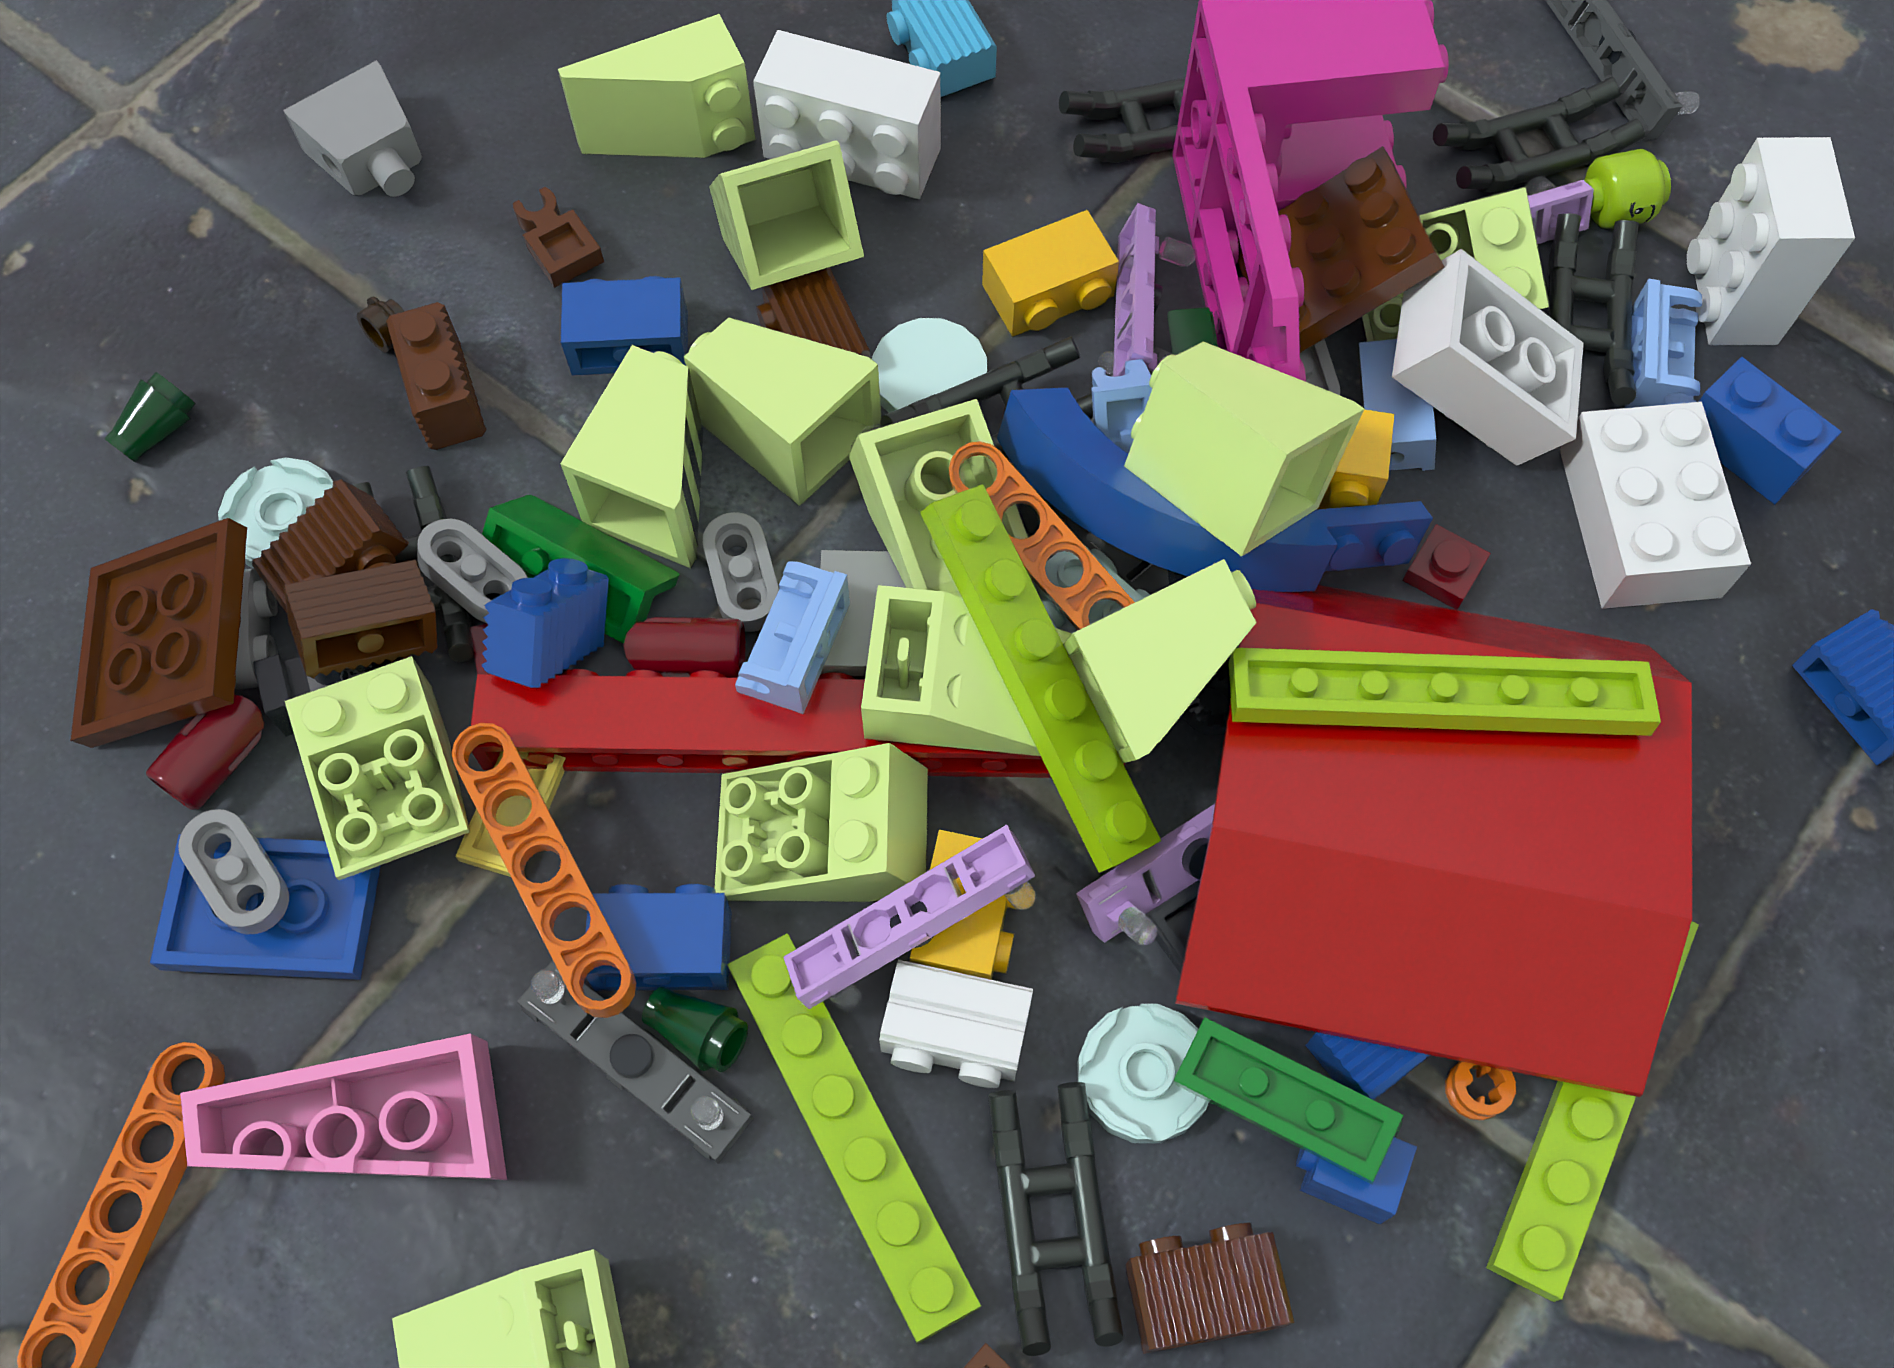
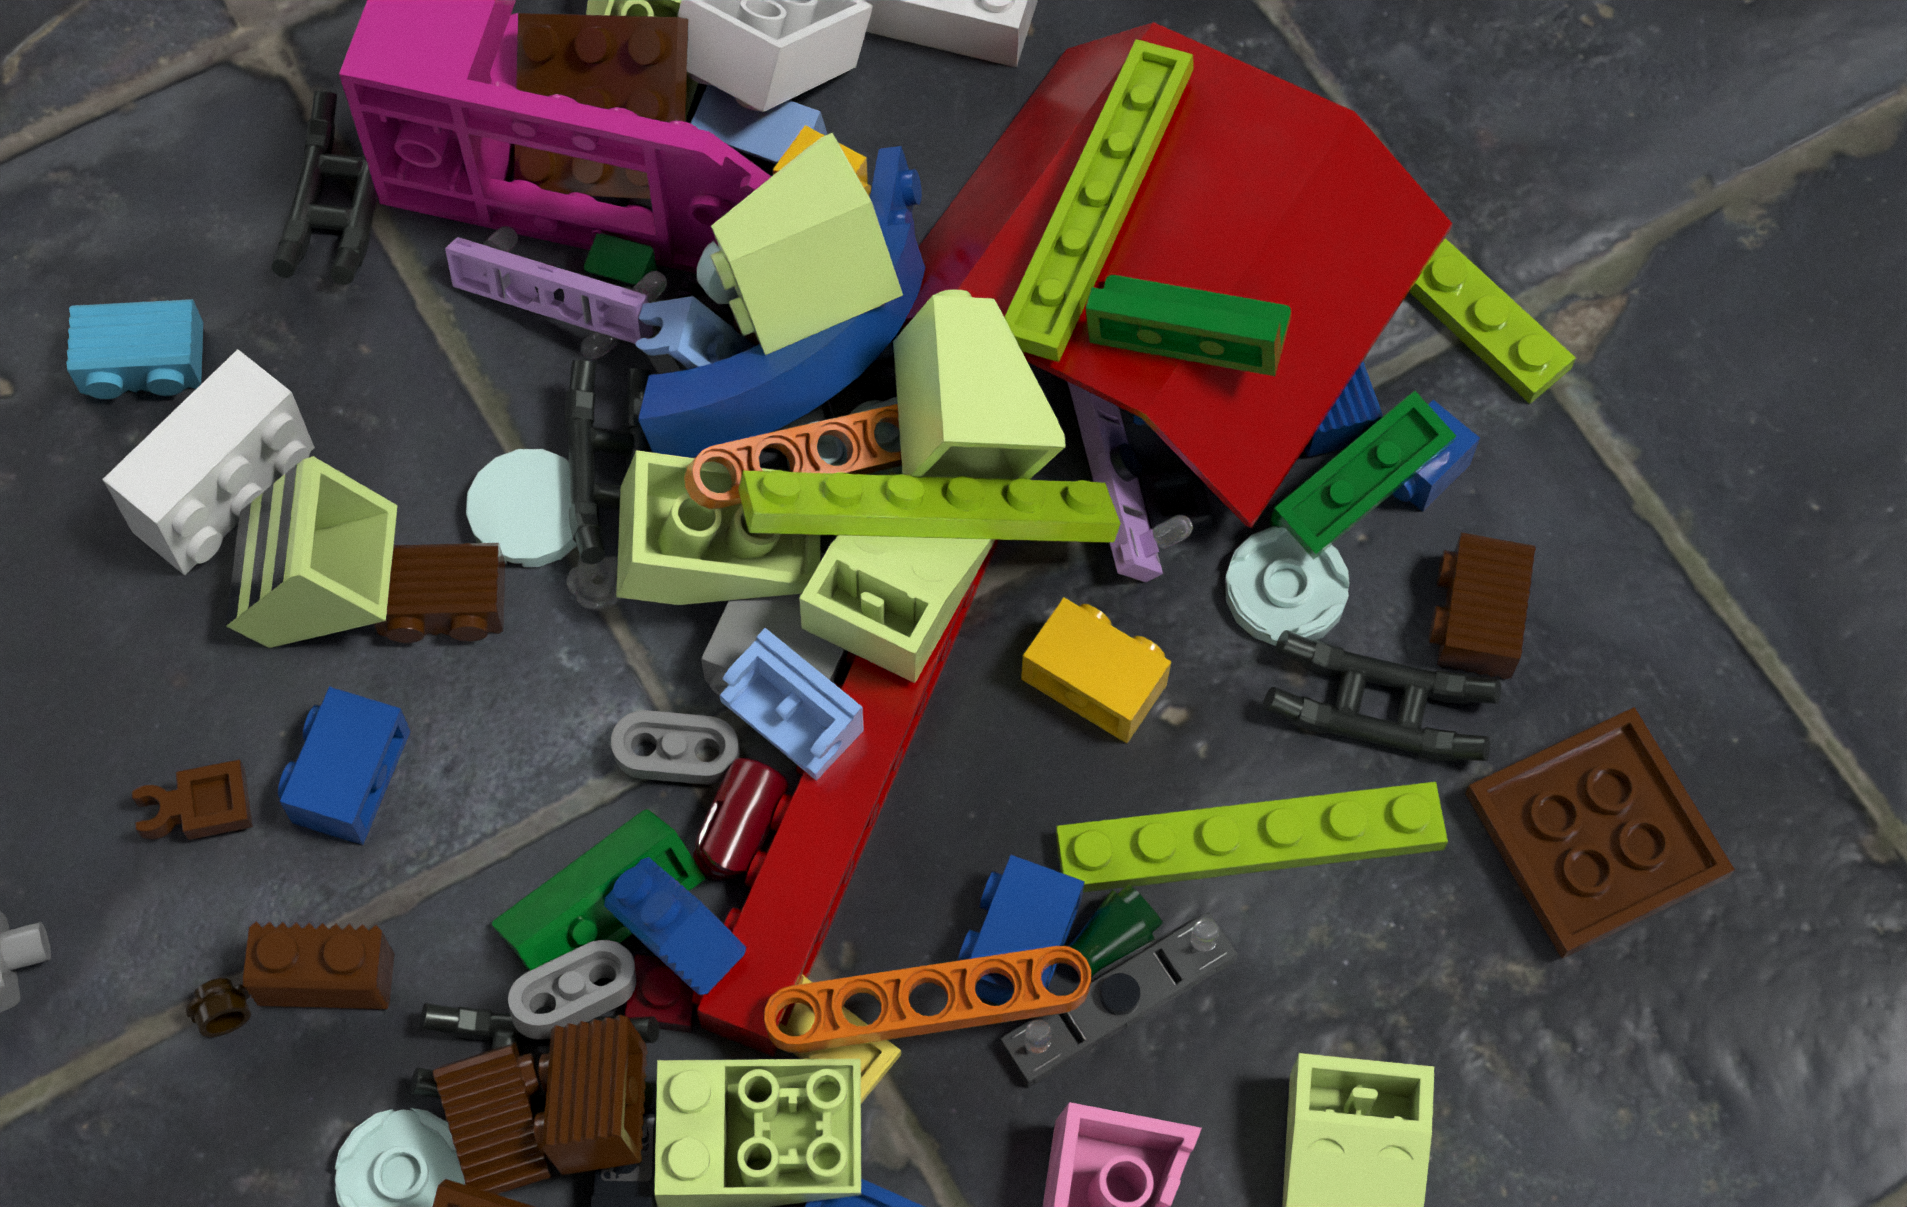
camera: 70 degrees left, 0 degrees up
yellowish green slope [558,14,756,158] -> none
yellowish green slope [560,345,703,568] -> none
yellowish green slope [684,317,881,506] -> none
yellowish green slope [715,743,928,902] -> none
lavender piece [783,825,1036,1012] -> none
white brick [879,960,1033,1088] -> none
yellow brick [982,210,1119,337] -> none
dark red plate [1402,524,1491,610] -> none
orange bush [1445,1061,1516,1120] -> none
none -> green panel [1085,275,1291,376]

